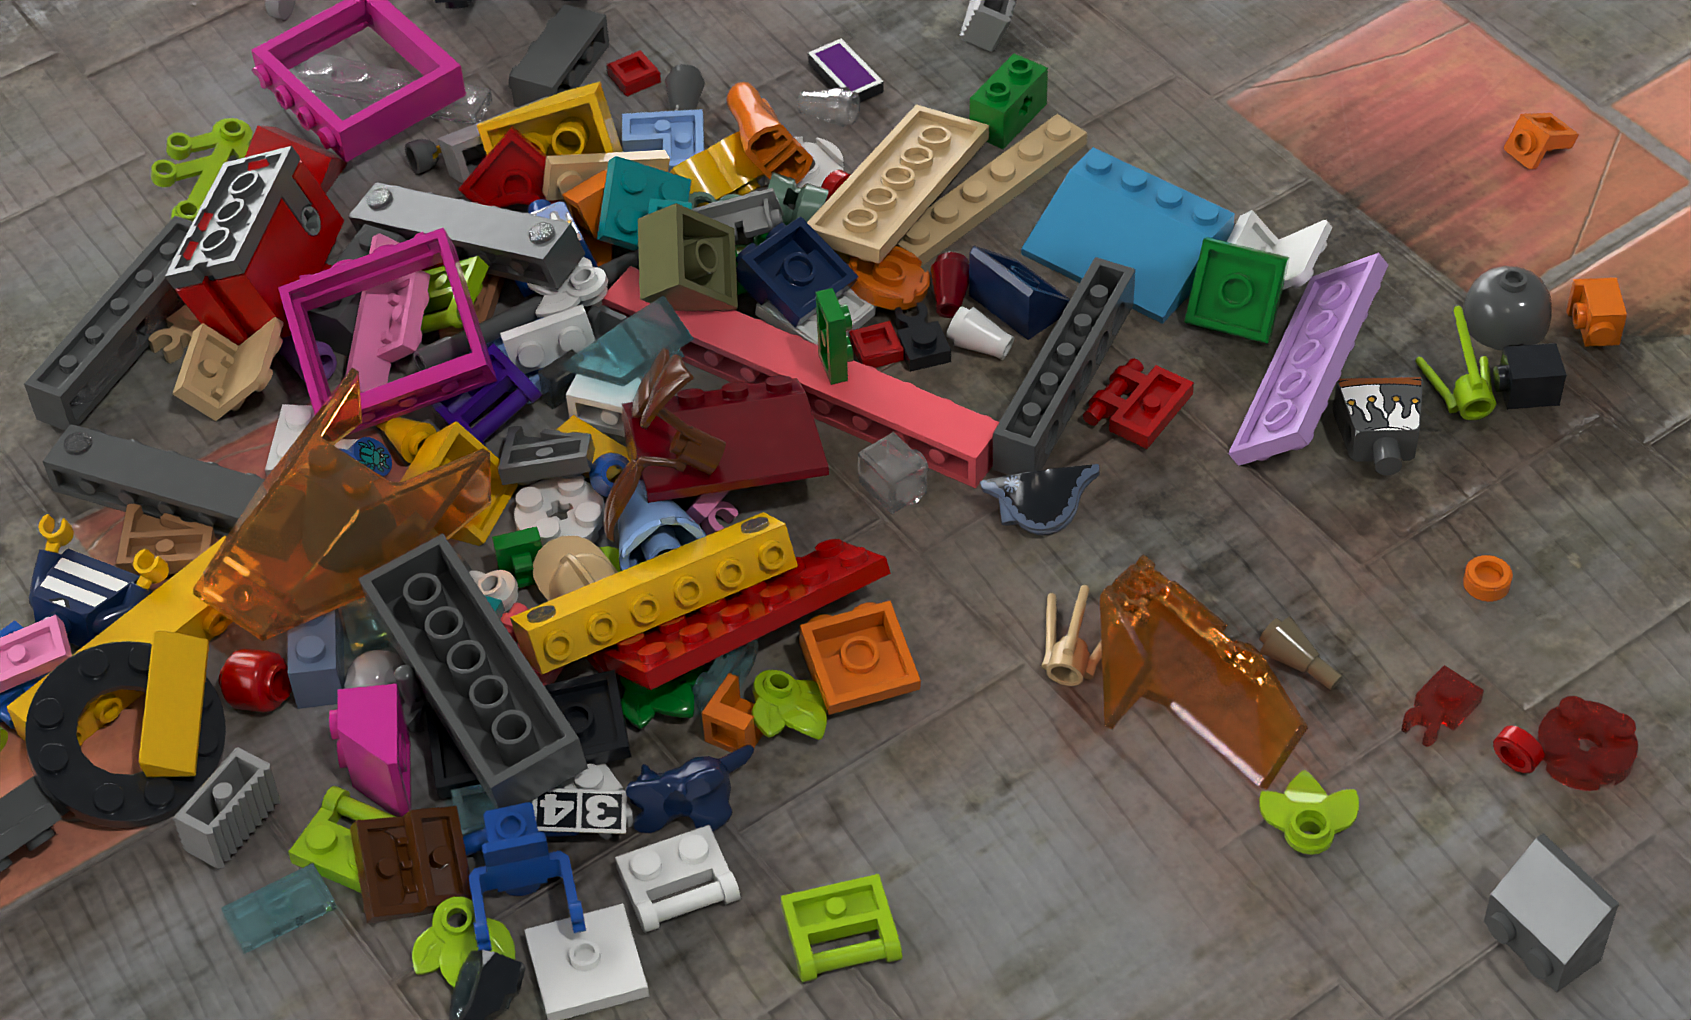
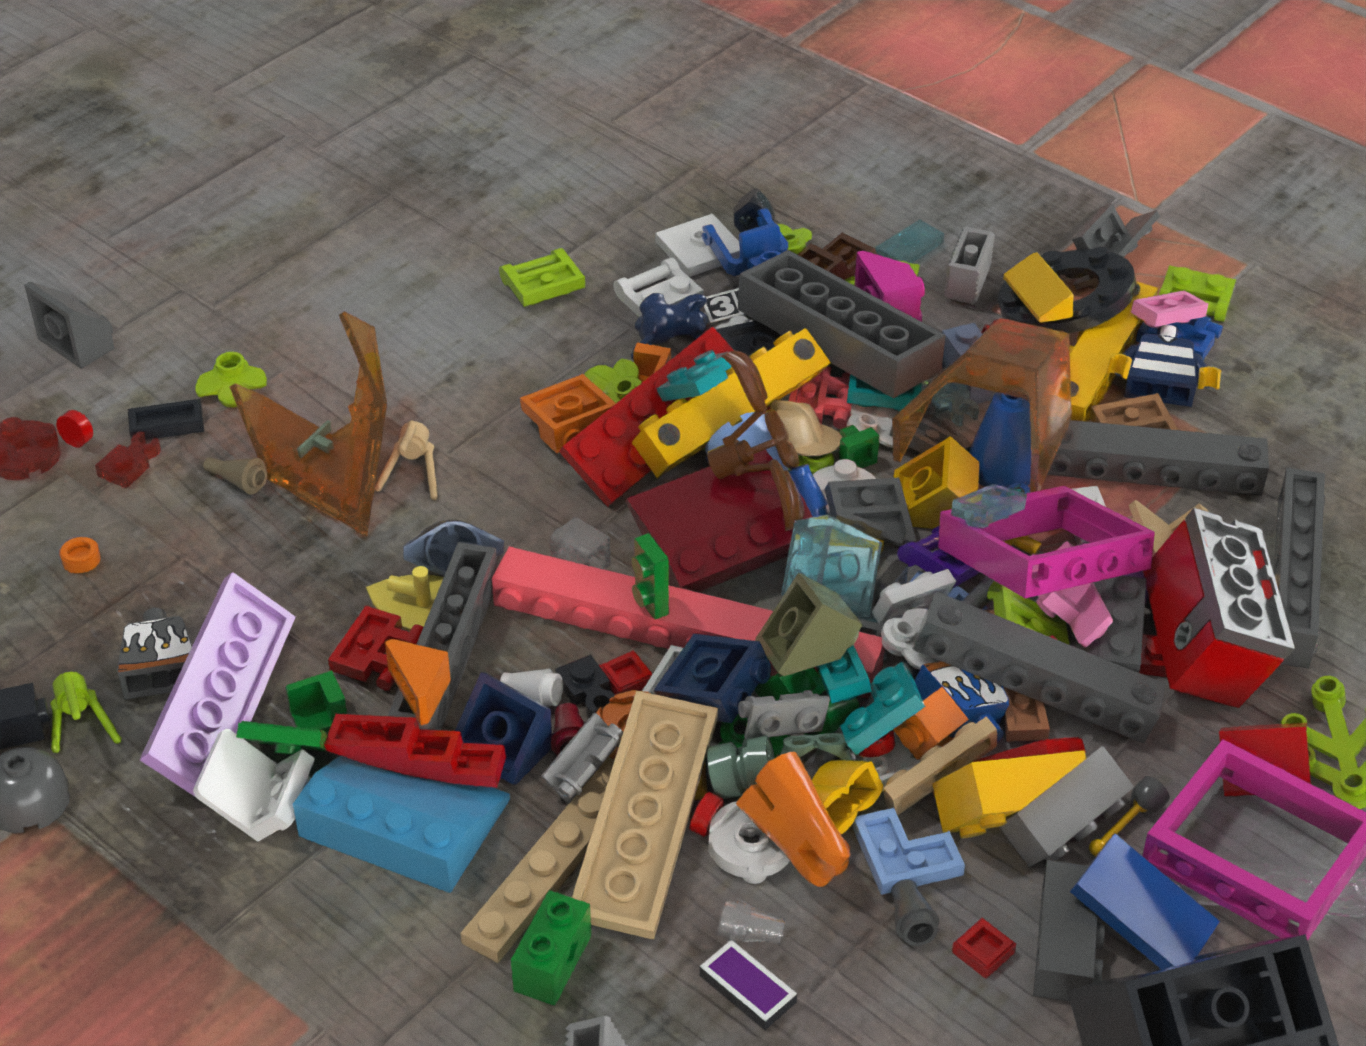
camera: 165 degrees right, 5 degrees down
none -> black tile [128,399,205,442]
none -> green panel [285,670,347,732]
none -> sand green piece [297,420,334,459]
none -> red slope [324,714,506,788]
none -> light yellow shield [366,566,444,631]
none -> orange slope [385,639,451,726]
none -> light grey hinge [541,712,623,804]
none -> teal plate [657,350,732,401]
none -> clear light blue plate [951,484,1027,528]
none -> blue tile [1070,834,1220,970]

